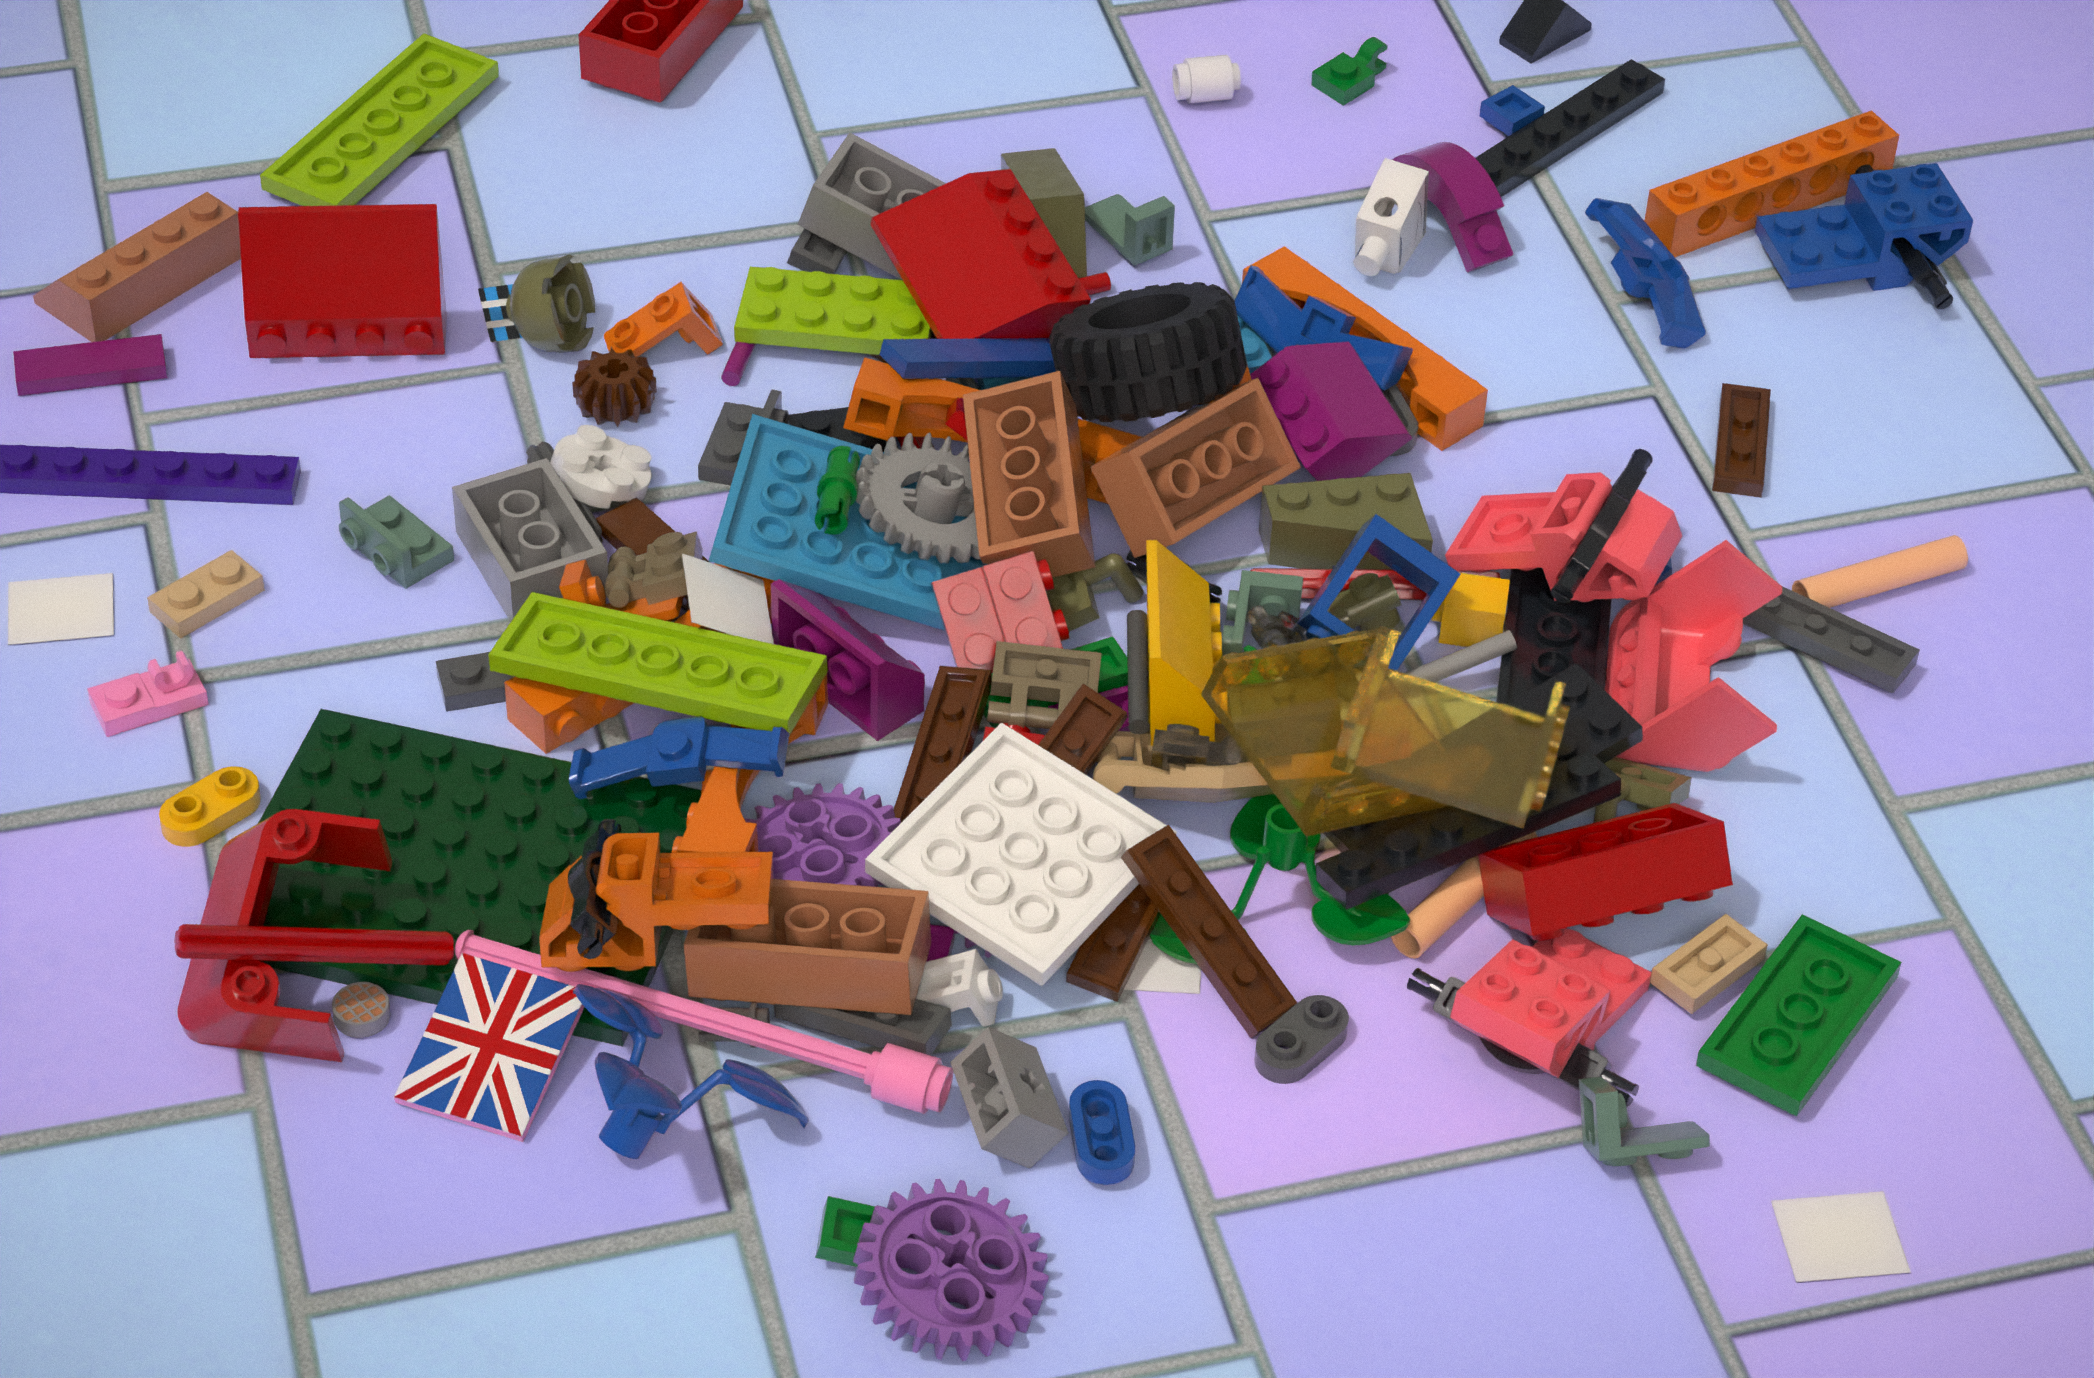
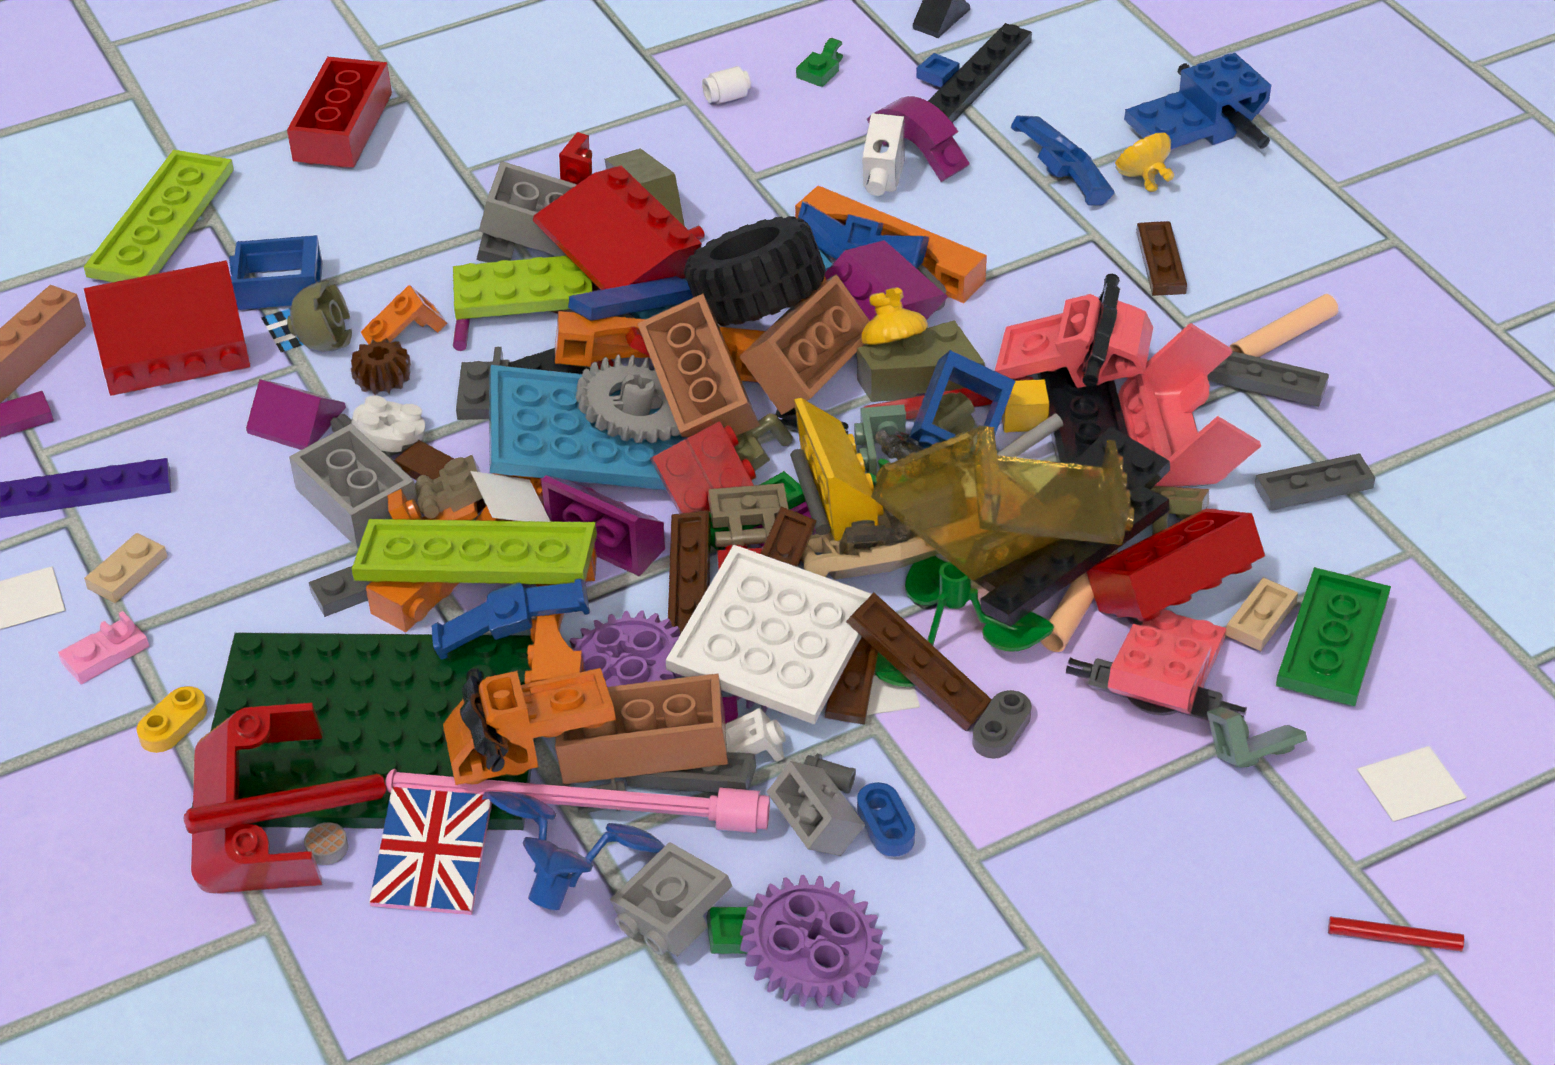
camera: 10 degrees left, 0 degrees up
sand green bracket [339,495,454,589] -> none
green pin [815,446,860,535] -> none
sand green bracket [1085,194,1175,266] -> none
orange brick [1644,110,1900,257] -> none
none -> blue window [229,235,323,310]
none -> magenta slope [246,379,346,450]
none -> red bracket [559,132,592,184]
none -> light grey plate [610,842,733,957]
none -> dark grey pin [804,753,856,794]
none -> yellow hair [862,287,928,345]
none -> yellow hair [1115,133,1174,192]
none -> dark grey plate [1254,453,1375,511]

